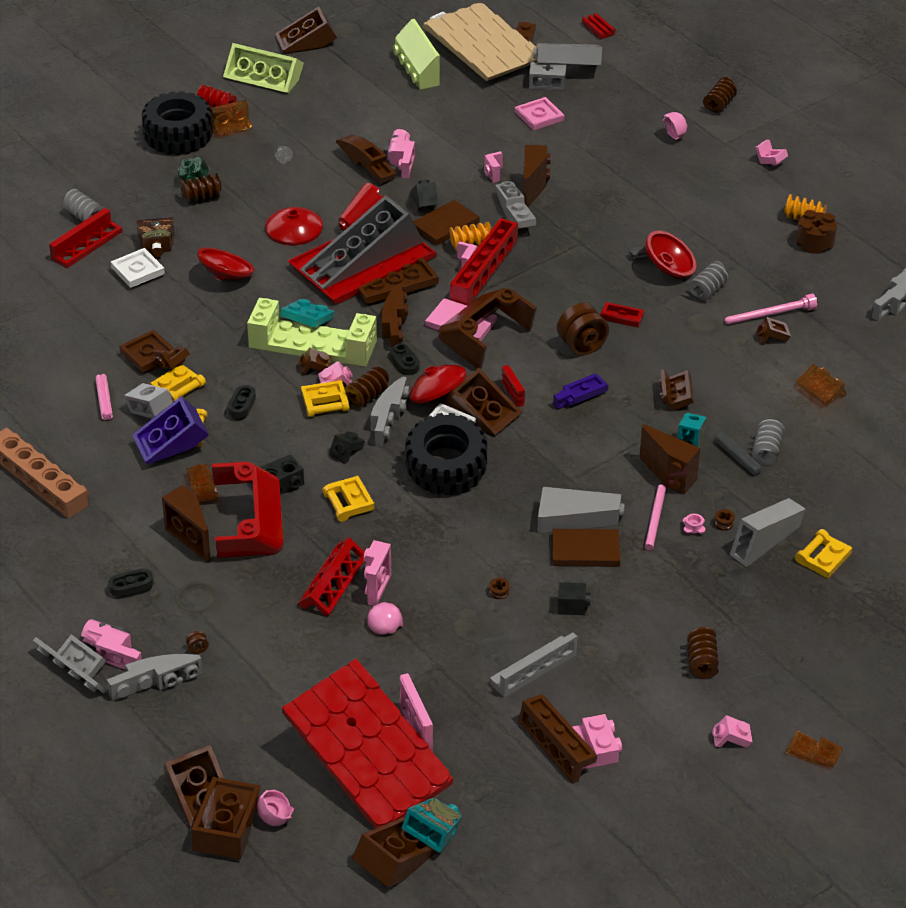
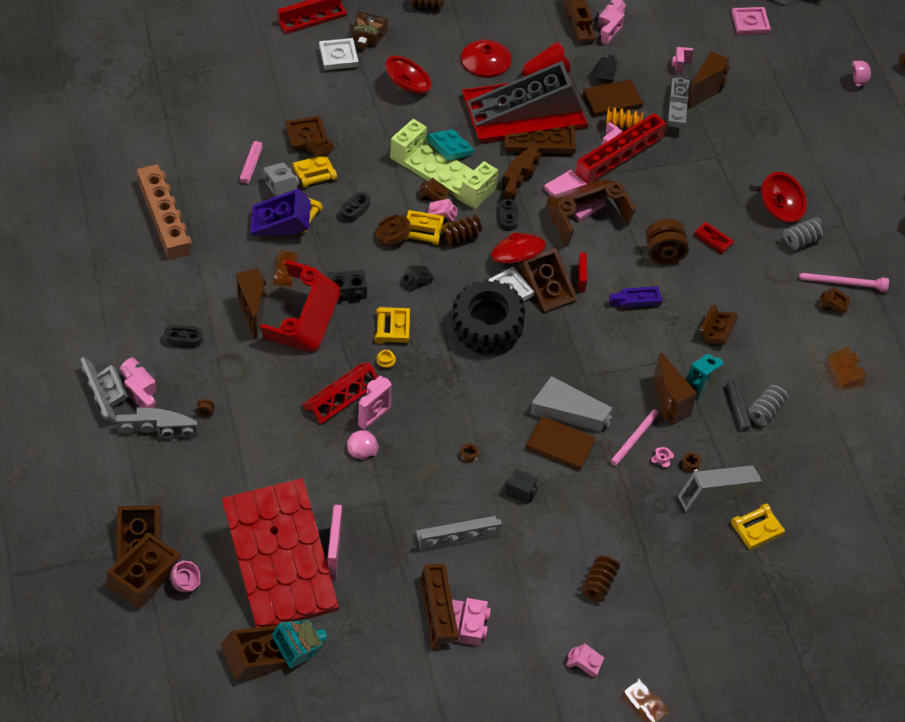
camera: 20 degrees right, 10 degrees up
light grey slope [370,377,410,447] -> none
none -> reddish brown tile [375,214,412,246]
none -> yellow plate [376,350,396,368]

